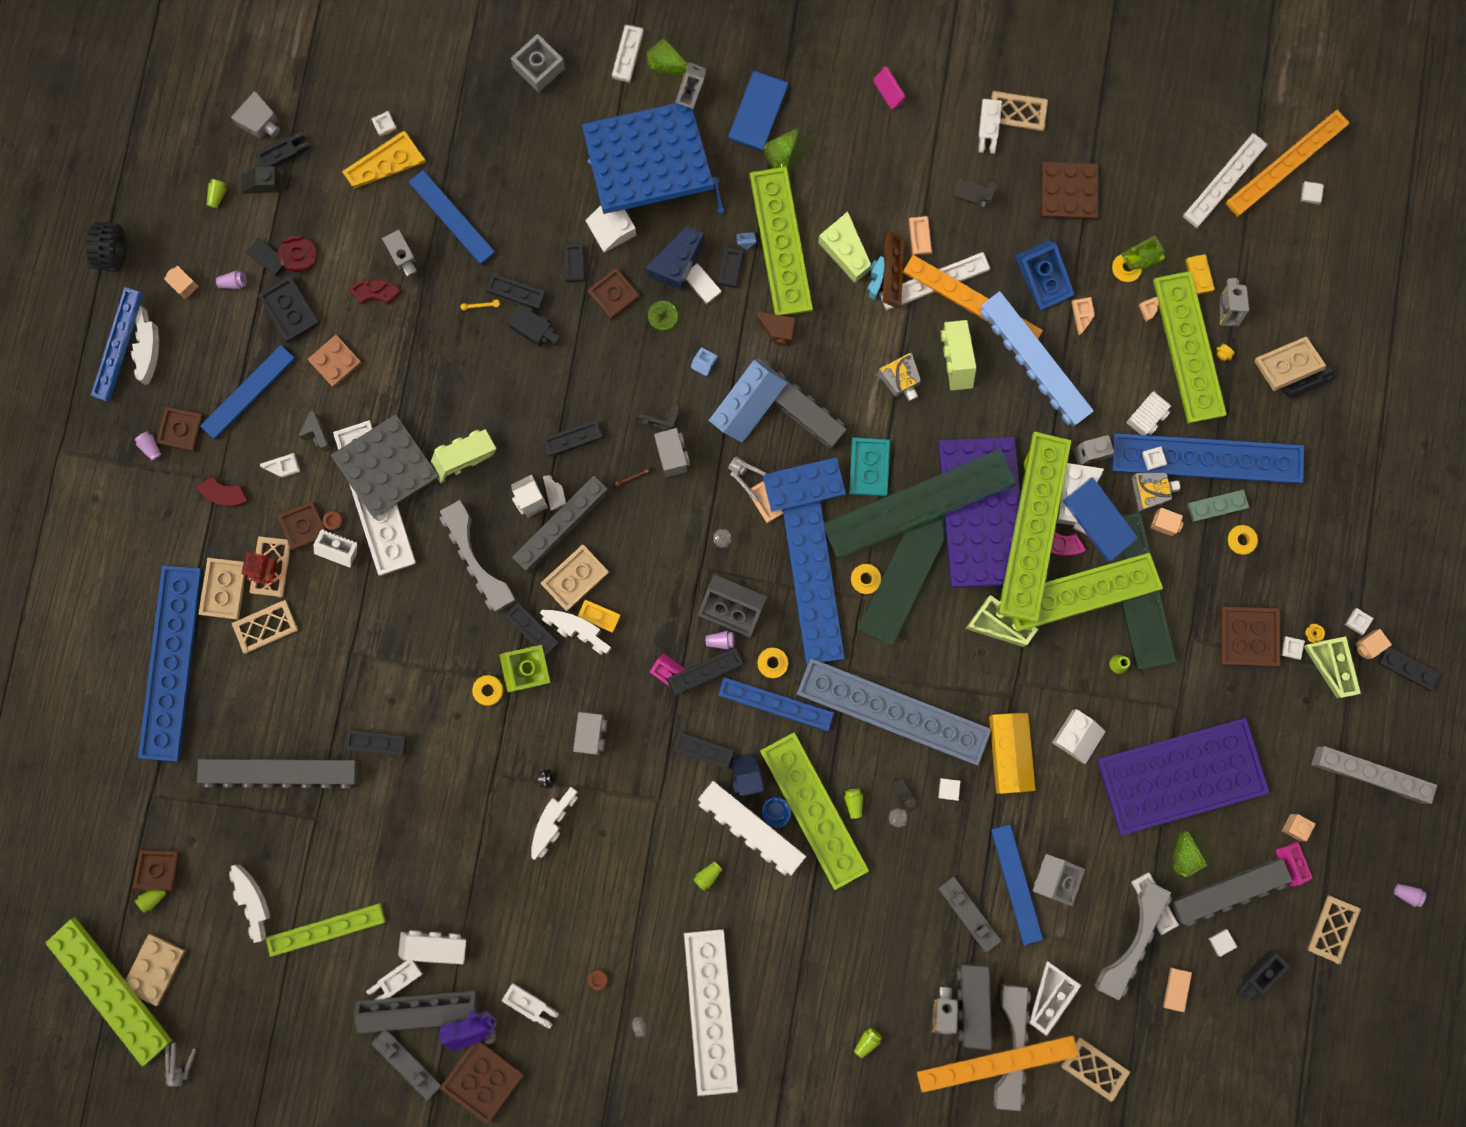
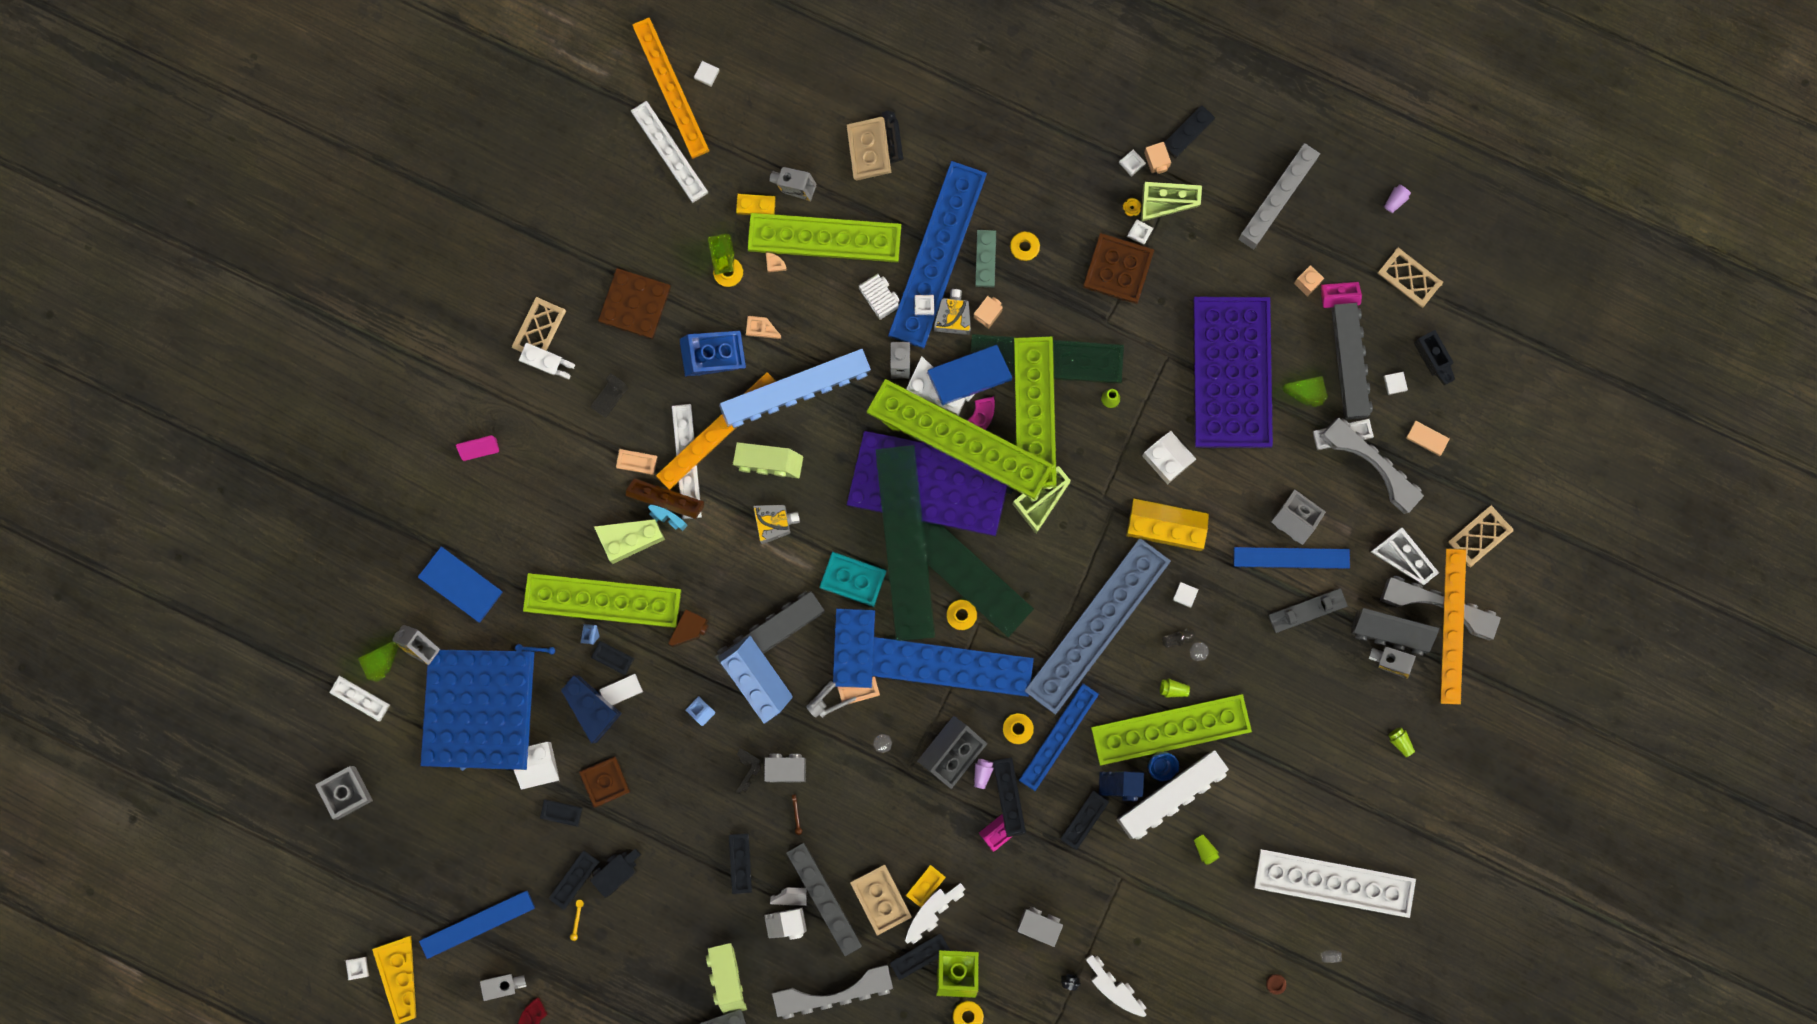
camera: 70 degrees left, 0 degrees up
clear neon green gear [648,301,678,331] -> none
clear neon green slope [763,129,798,169] -> none
yellow plate [1217,344,1234,361] -> none

